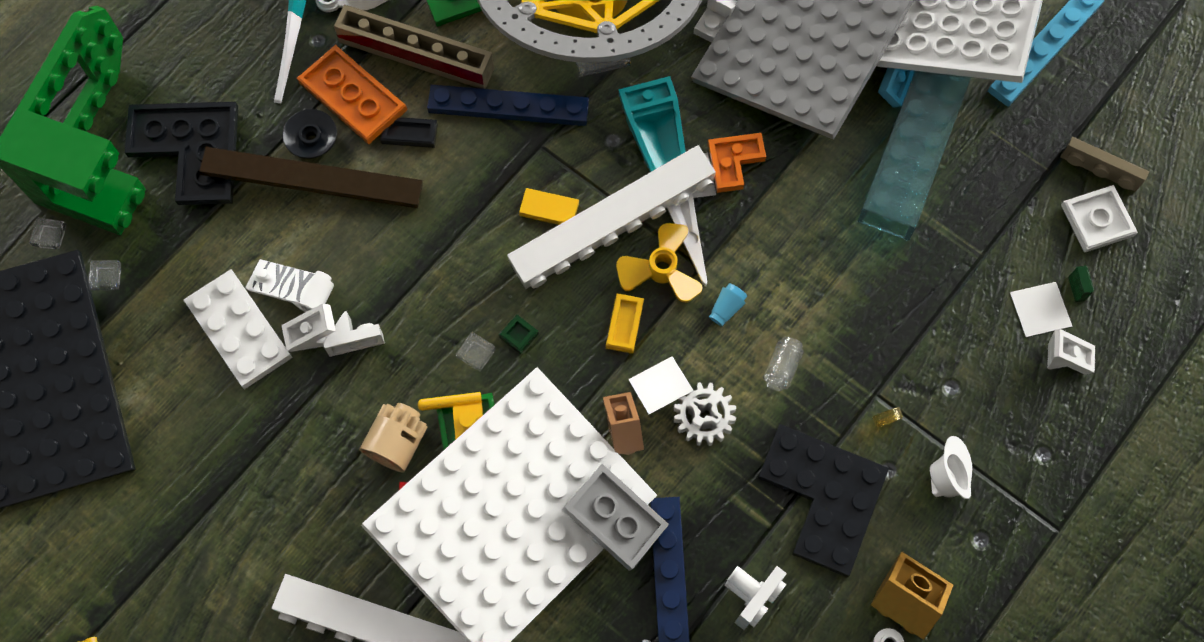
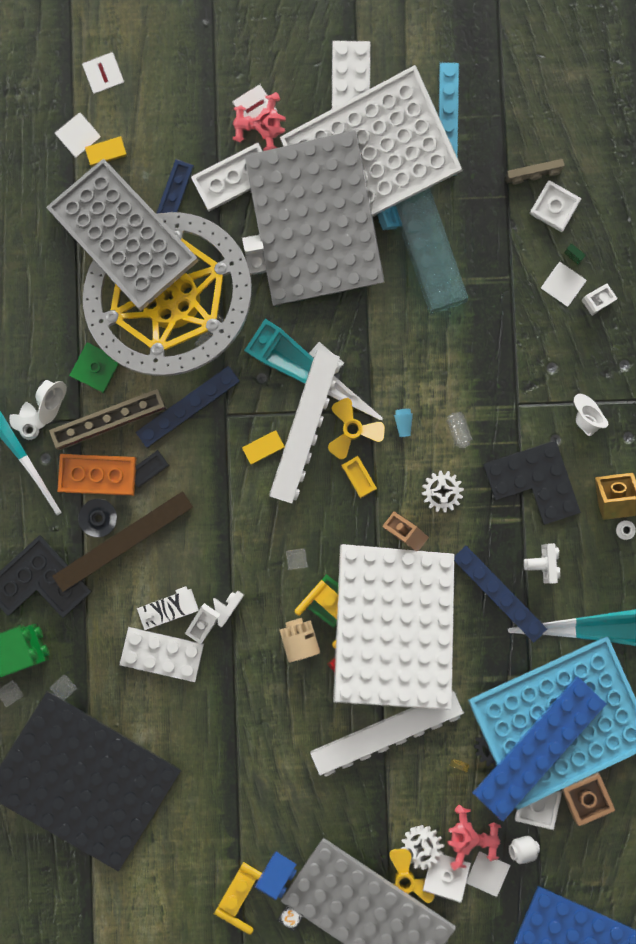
camera: 40 degrees left, 15 degrees up
dark green tile [499,314,539,355] -> none
light grey plate [562,464,669,571] -> none
white sticker [629,357,693,414] -> none
orange plate [708,133,766,193] -> none
clear yellow tile [872,407,903,427] -> none

